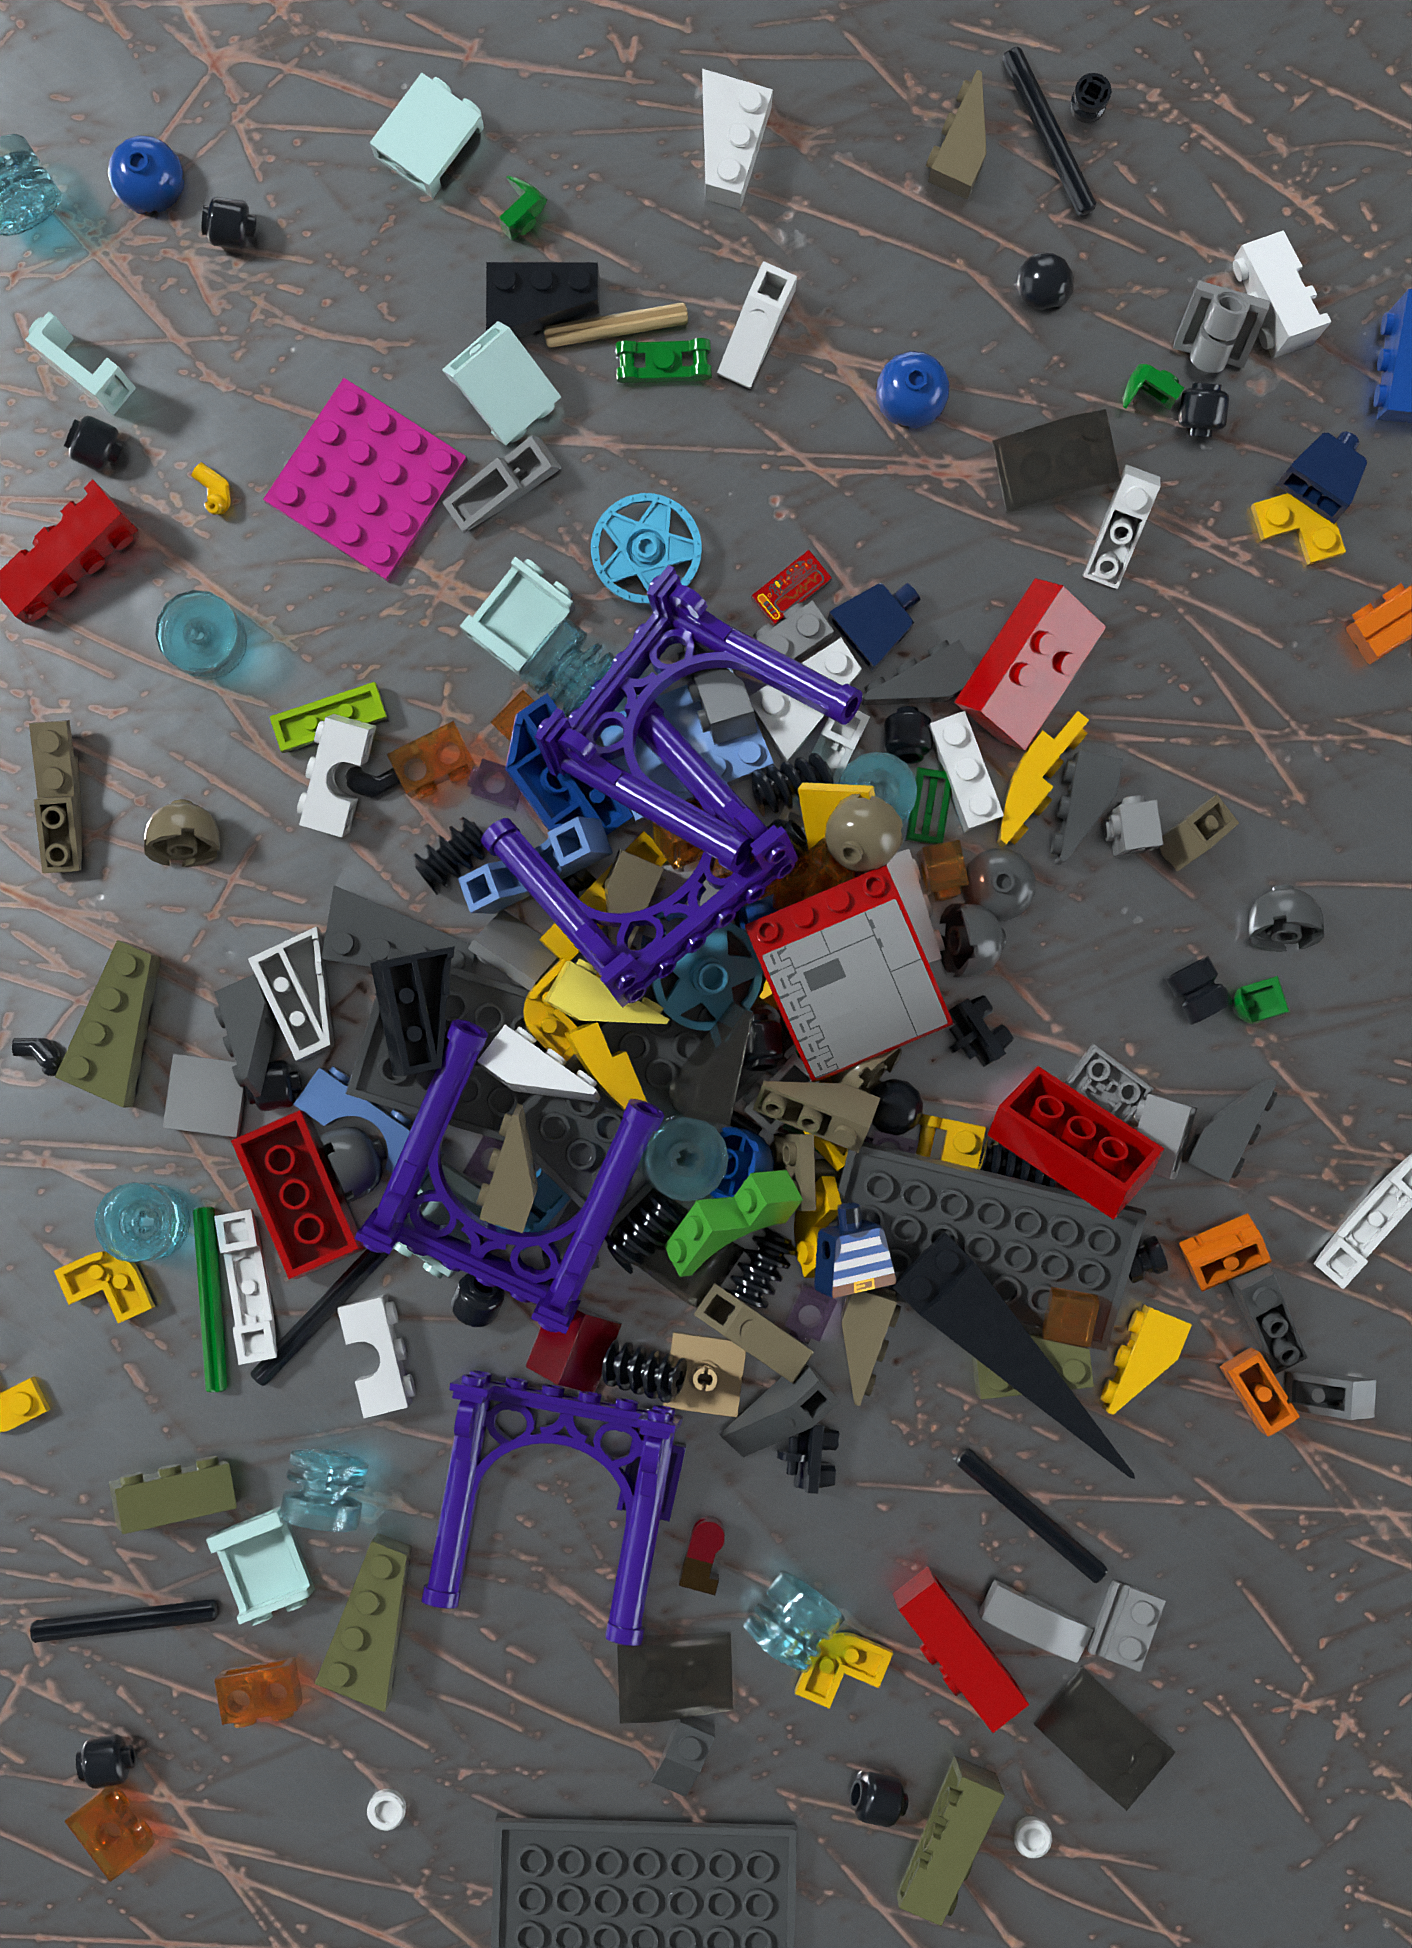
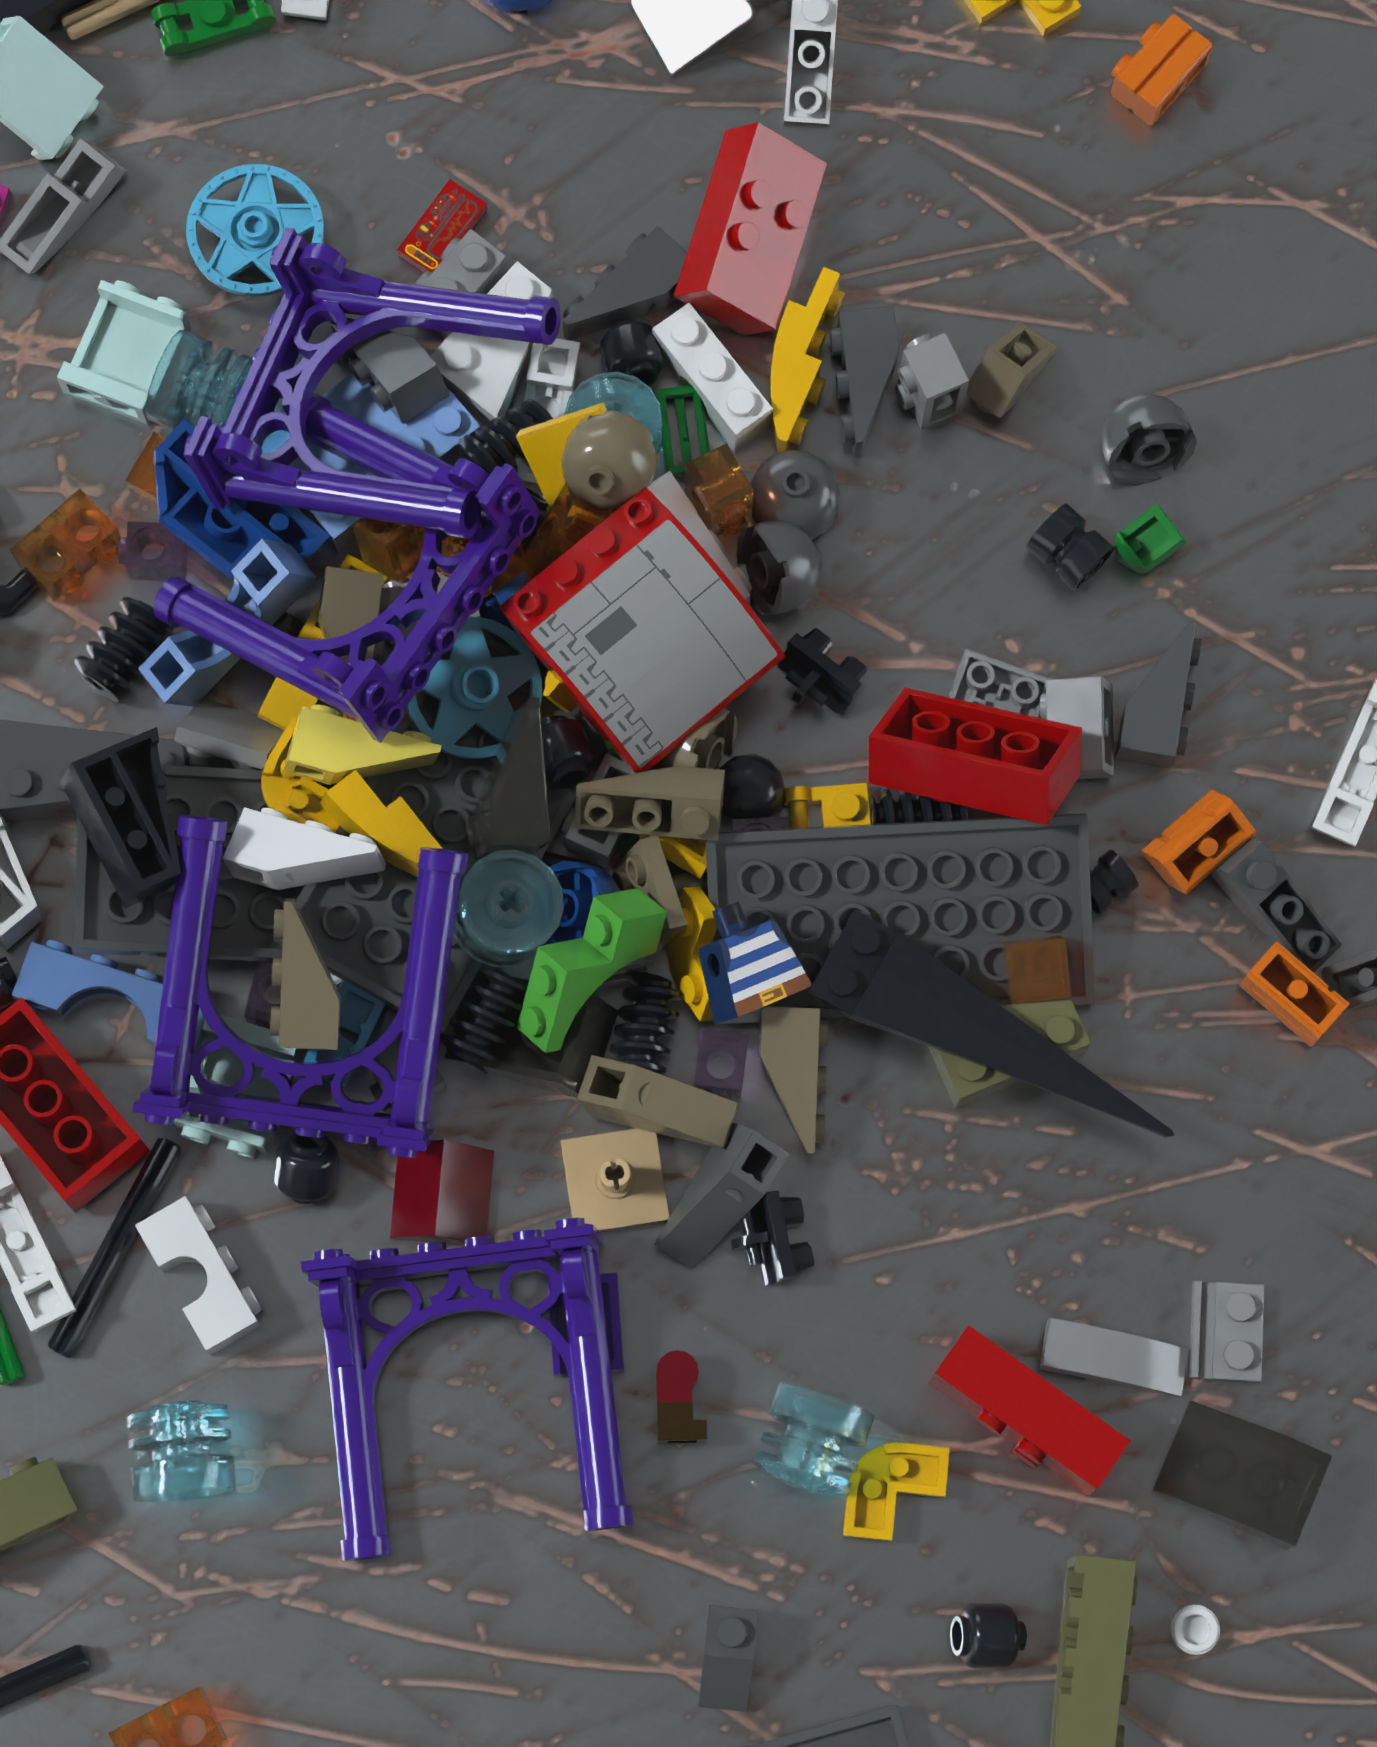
camera: 20 degrees left, 10 degrees down
light aqua panel [206,1505,315,1626] -> none
olive wedge [314,1533,412,1712] -> none
dark grey cylinder [319,1126,387,1204] -> none
black piece [602,1339,688,1403] -> none
clear smoke slope [617,1632,734,1724] -> none
dark blue torso [828,583,921,672] -> none
black axle [956,1449,1108,1583] -> none
yellow slope [1100,1304,1192,1415] -> none

